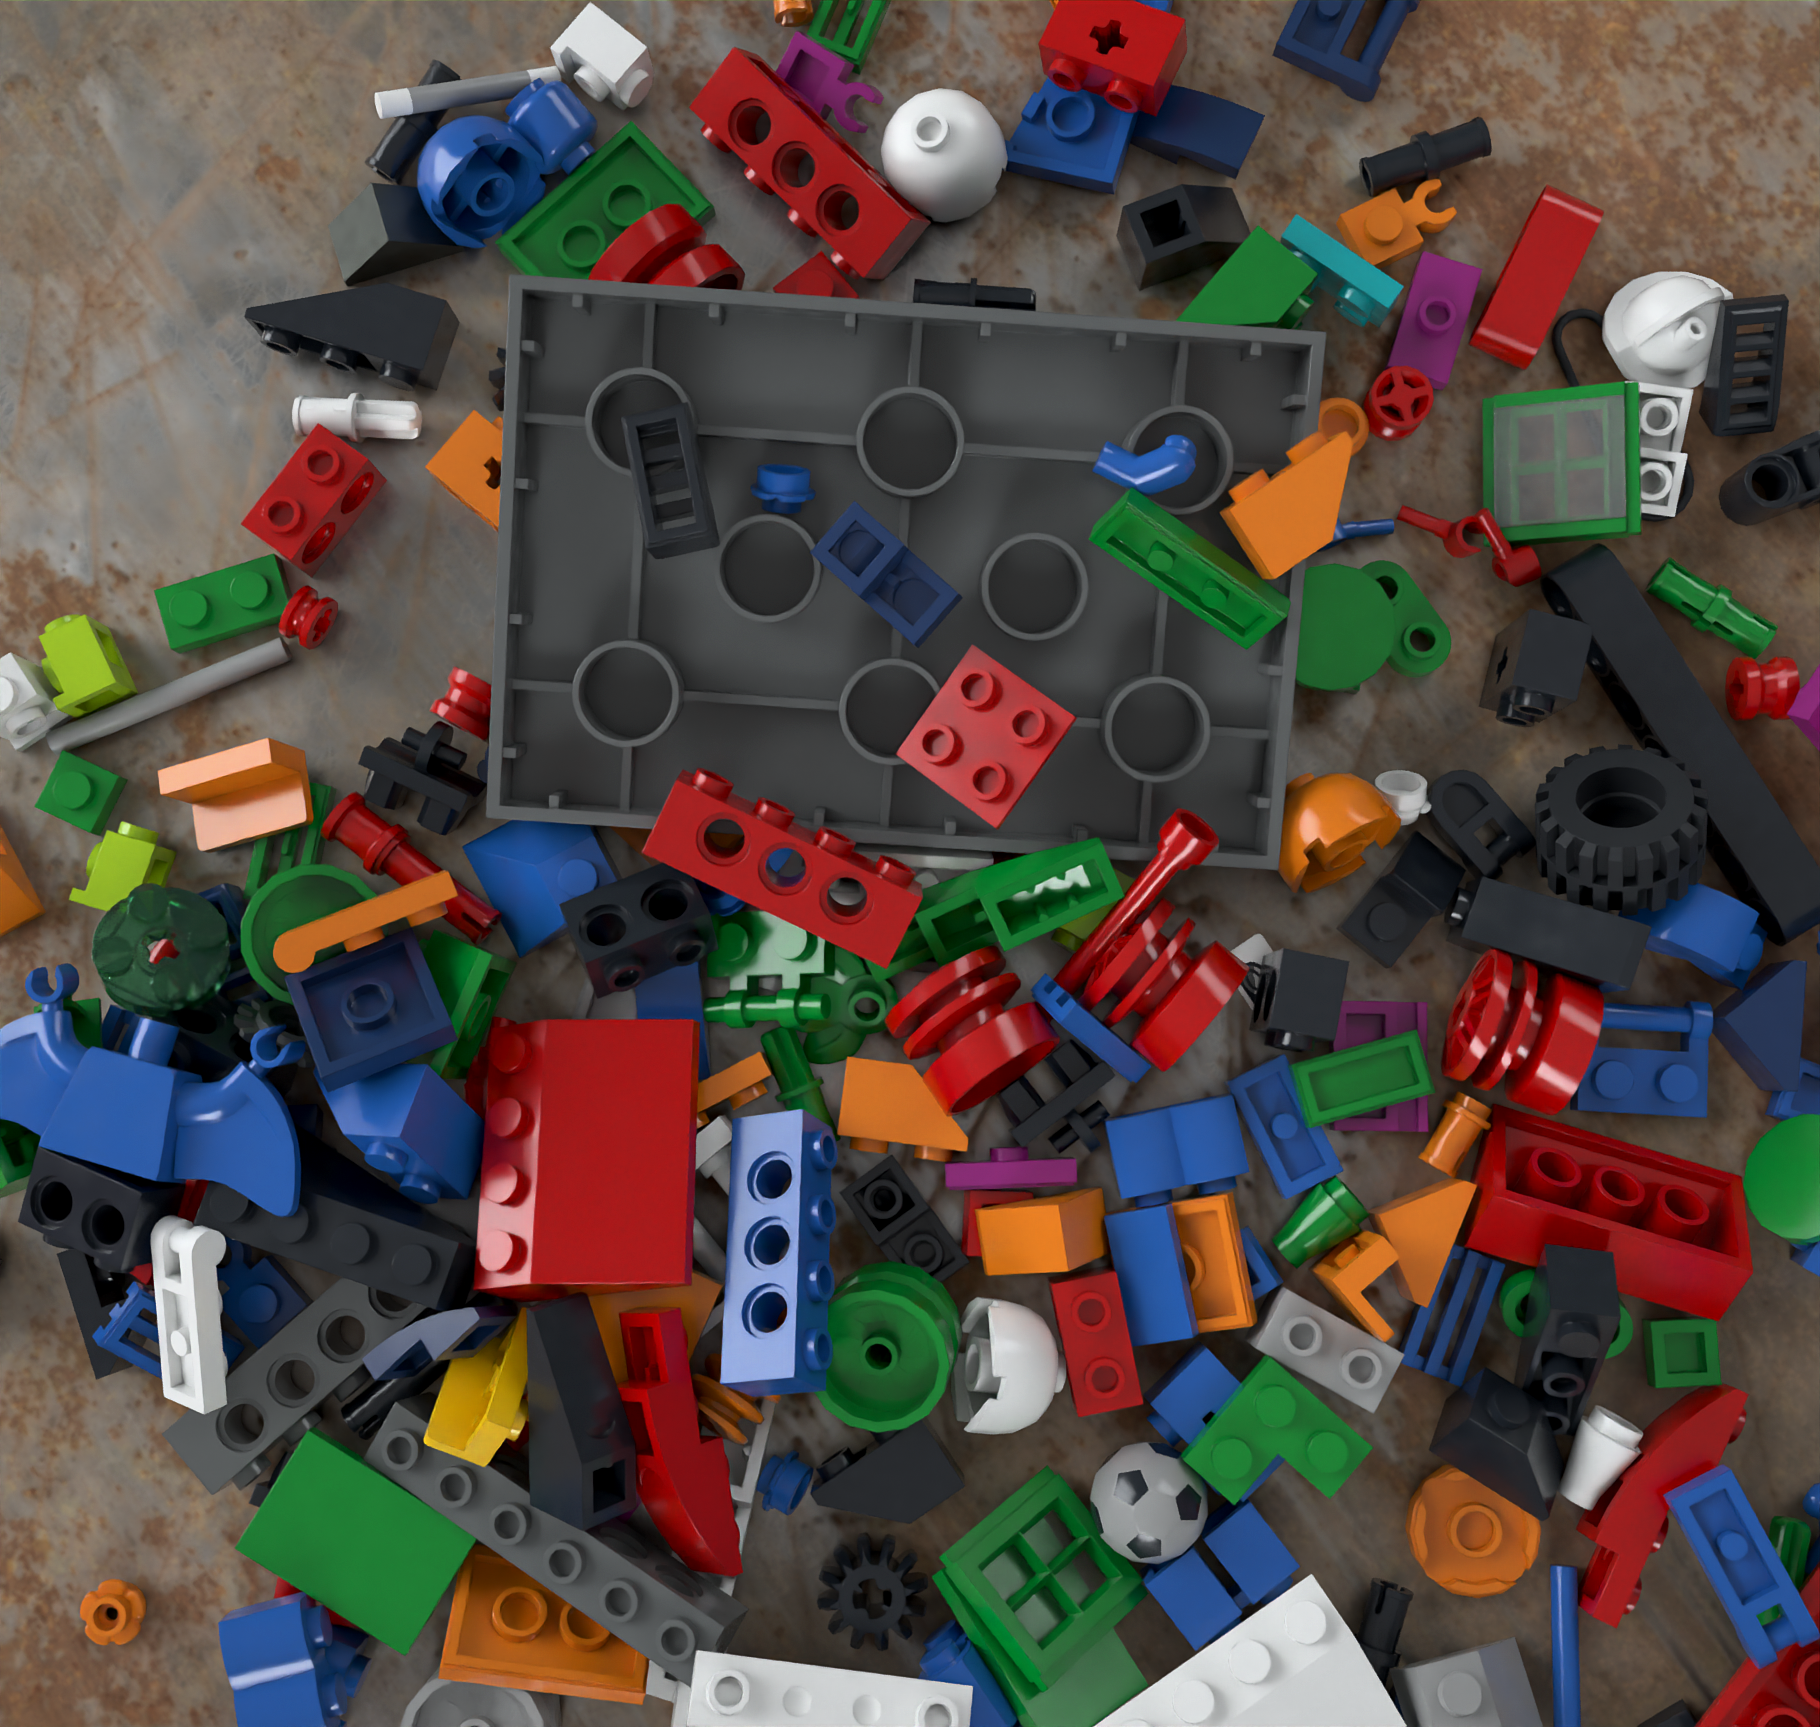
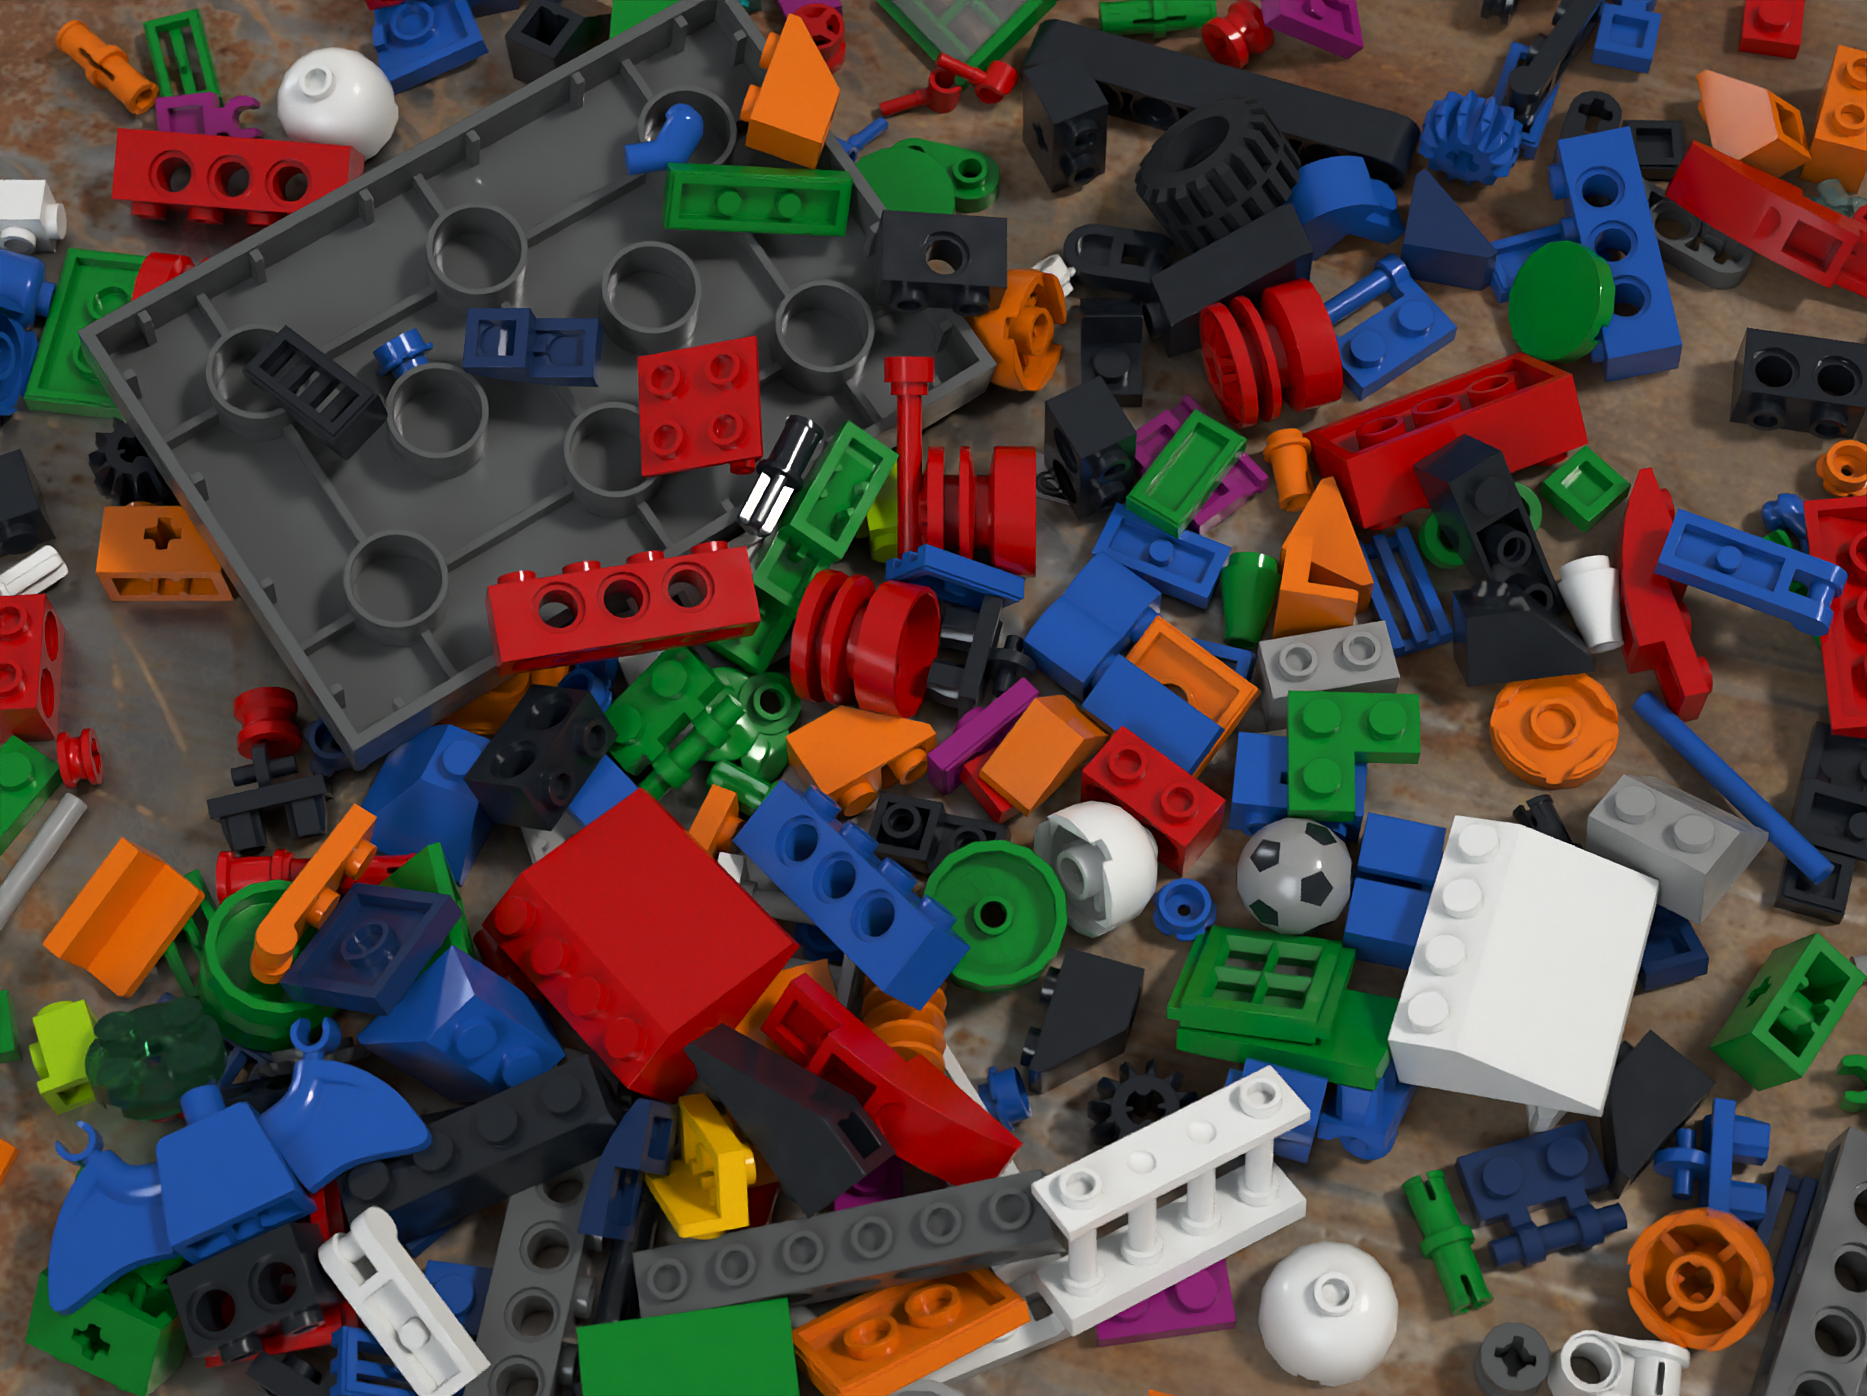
camera: 40 degrees left, 20 degrees down
none -> black axle [737,415,825,538]
none -> black brick [875,210,1007,317]
none -> blue plate [1152,878,1217,942]

